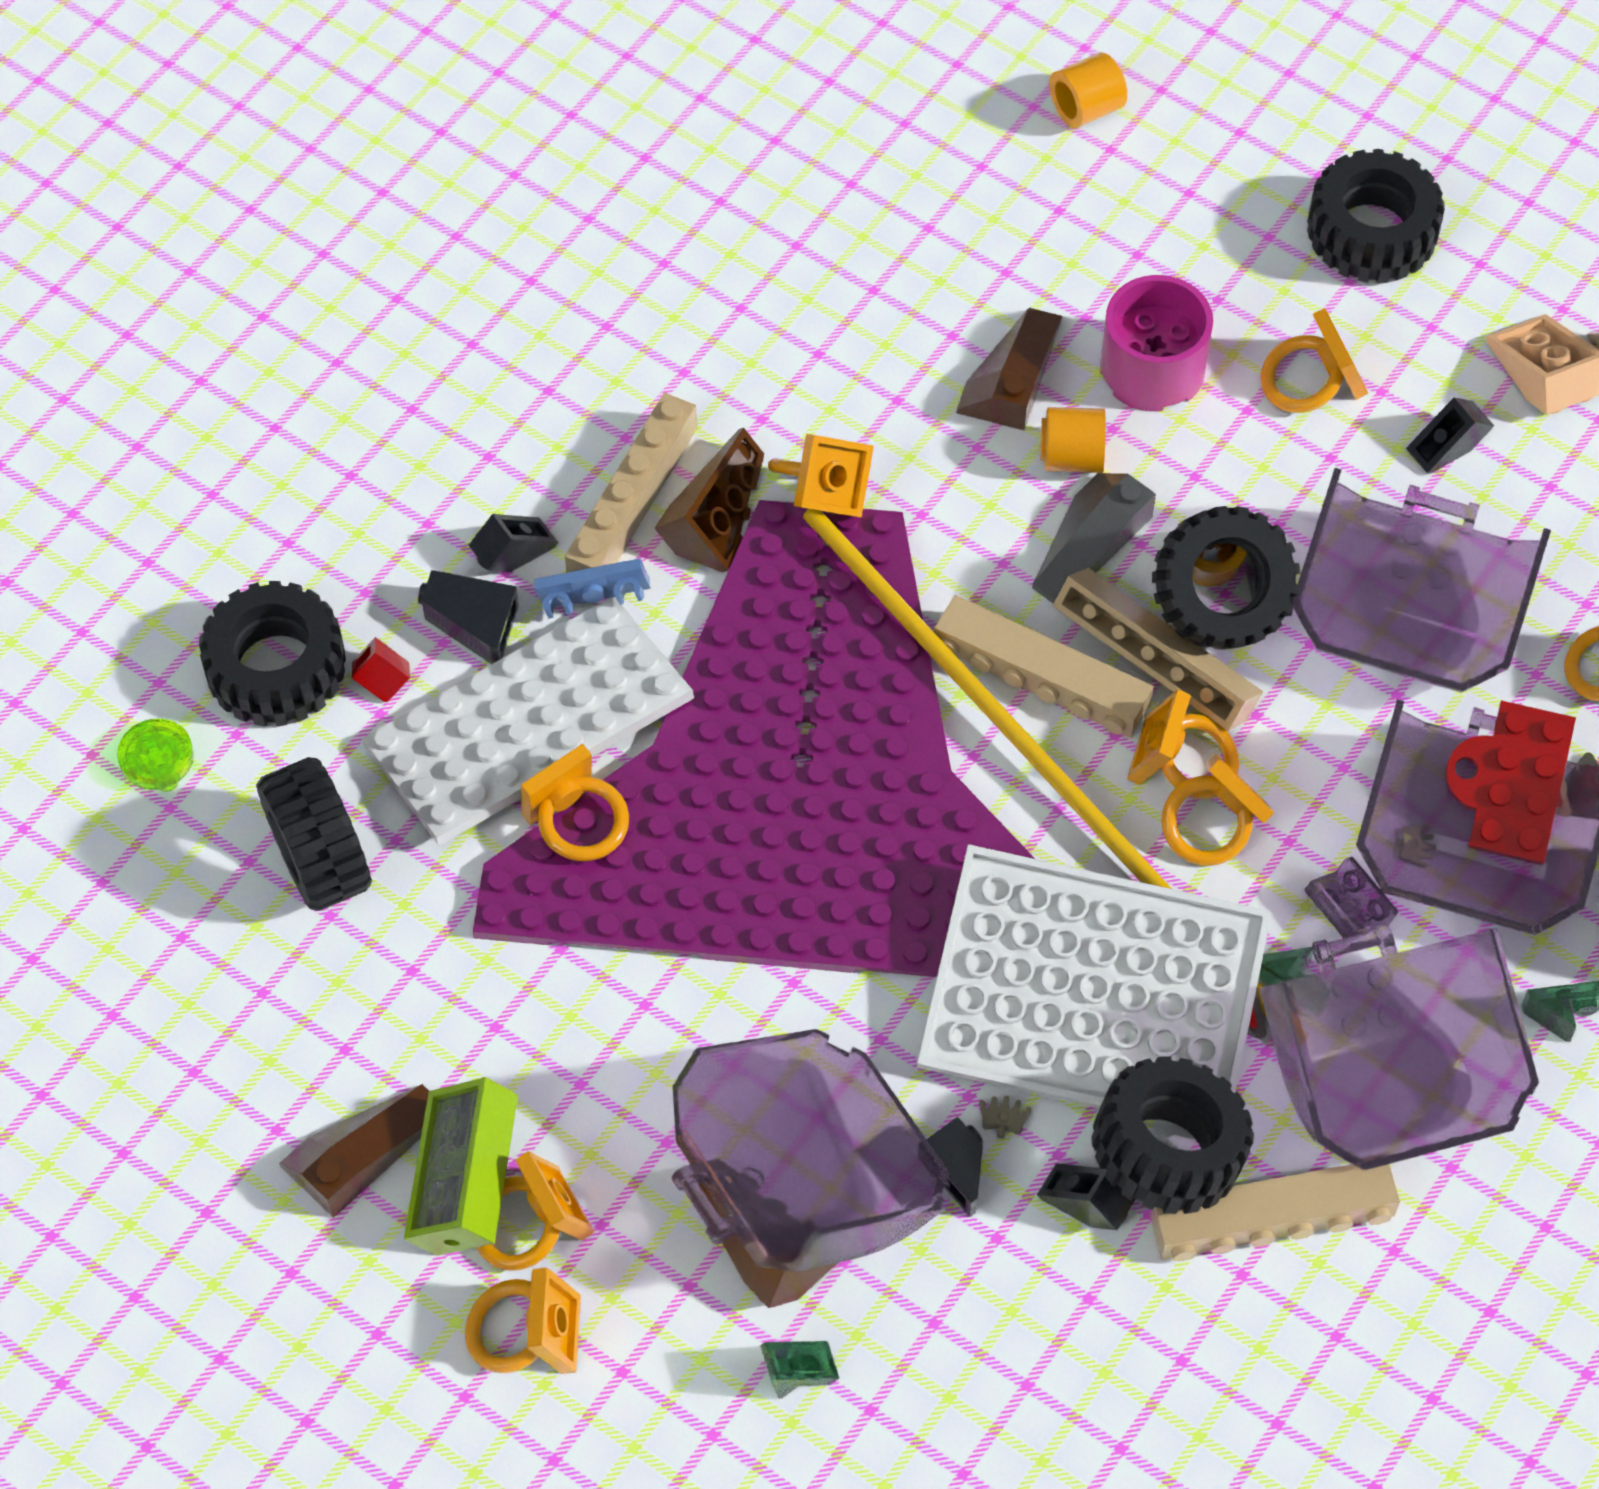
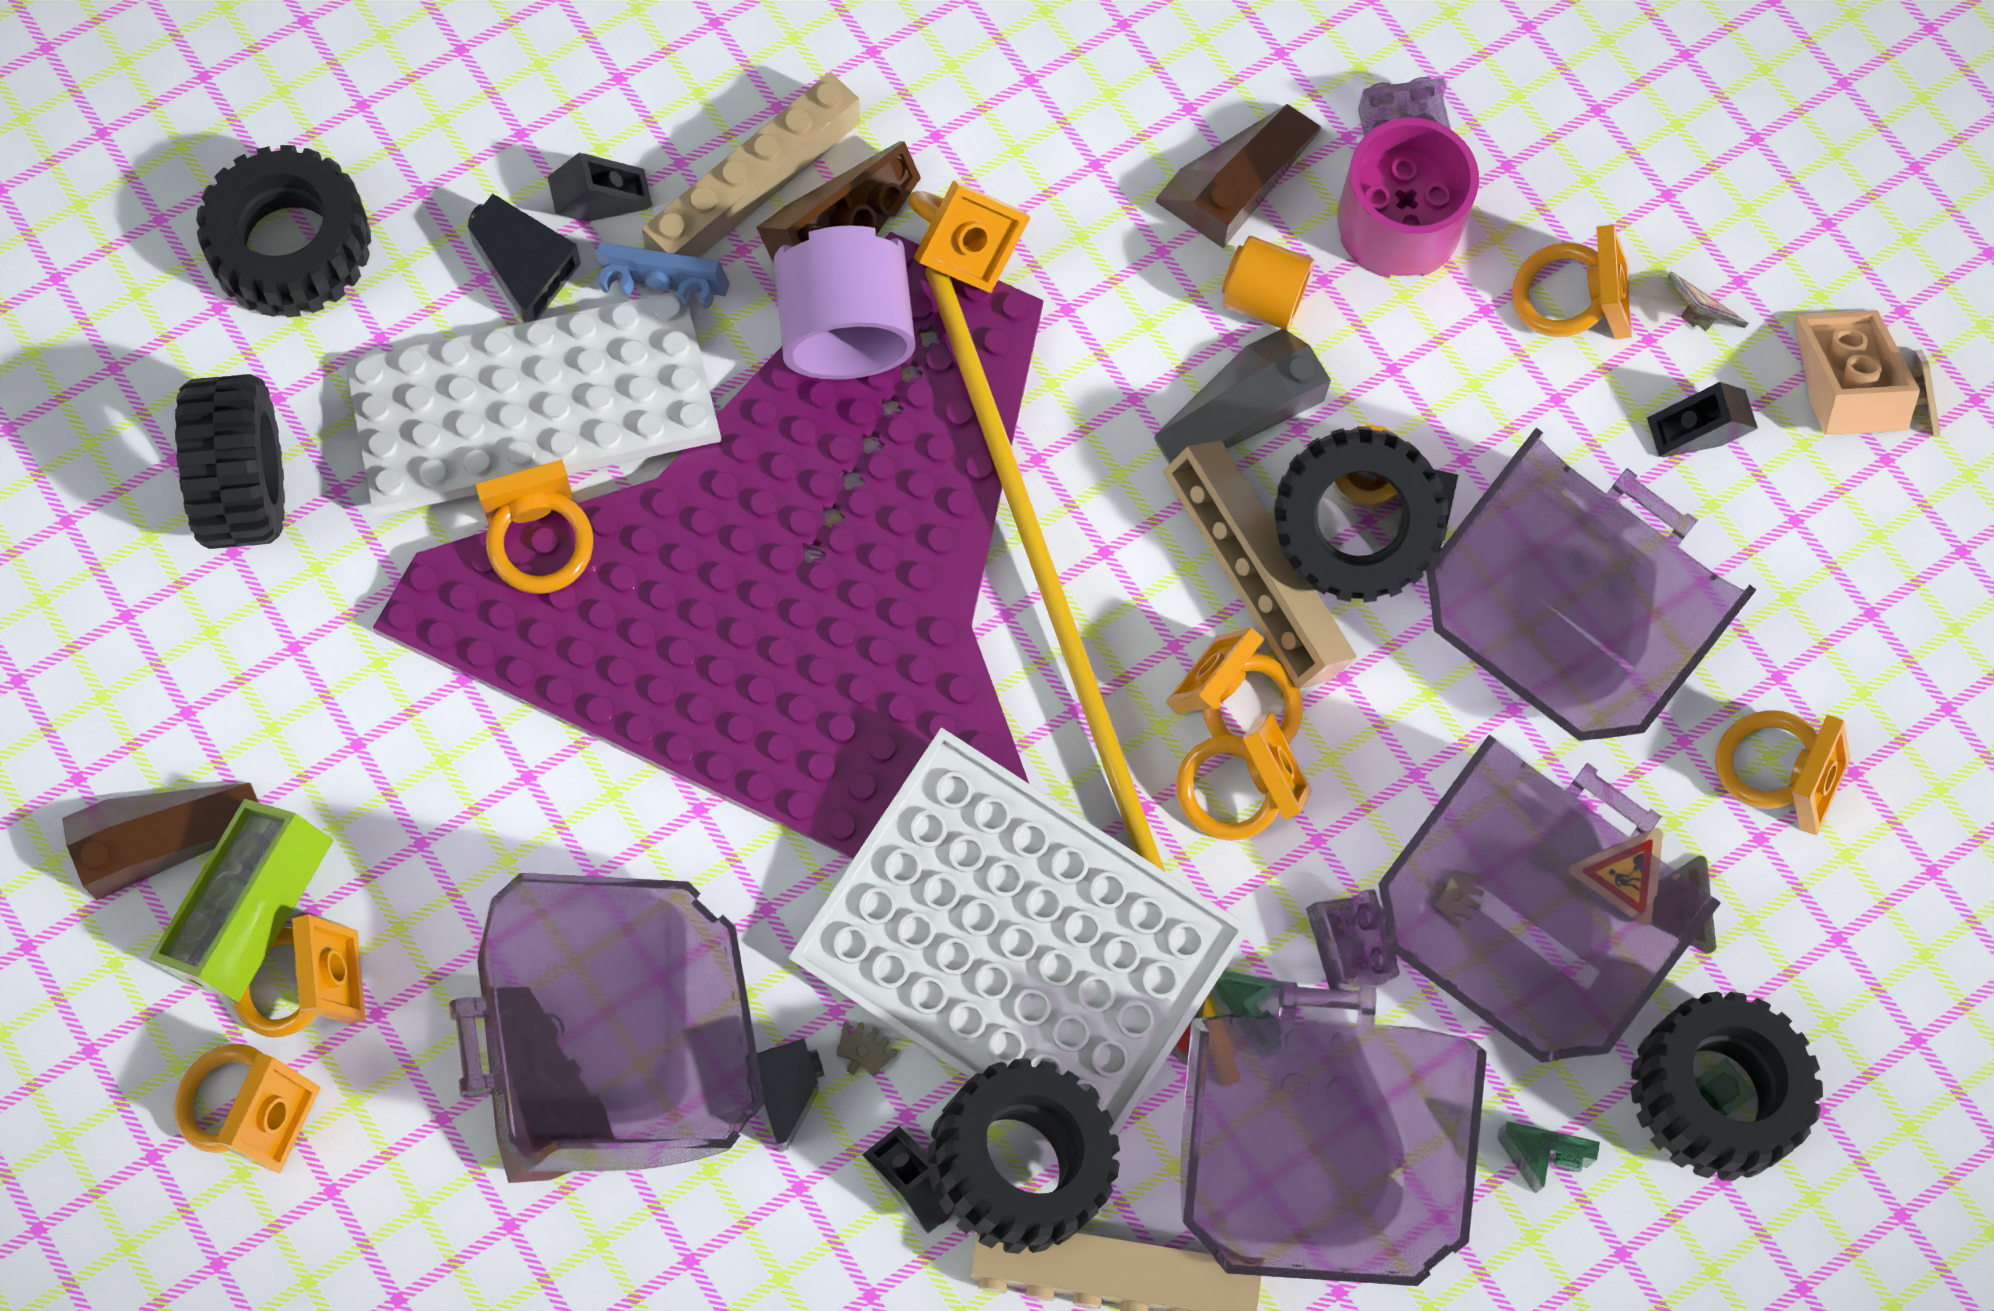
camera: 15 degrees right, 10 degrees up
clear neon green tile [117,718,194,792] -> none
red panel [352,637,410,703] -> none
clear green slope [760,1341,840,1399] -> none
tan brick [934,595,1154,738] -> none
black tyre [1307,149,1445,283] -> none
red plate [1445,700,1576,865] -> none
none -> lavender brick [774,226,915,379]
none -> clear purple bracket [1358,77,1451,136]
none -> clear smoke piece [1667,271,1749,331]

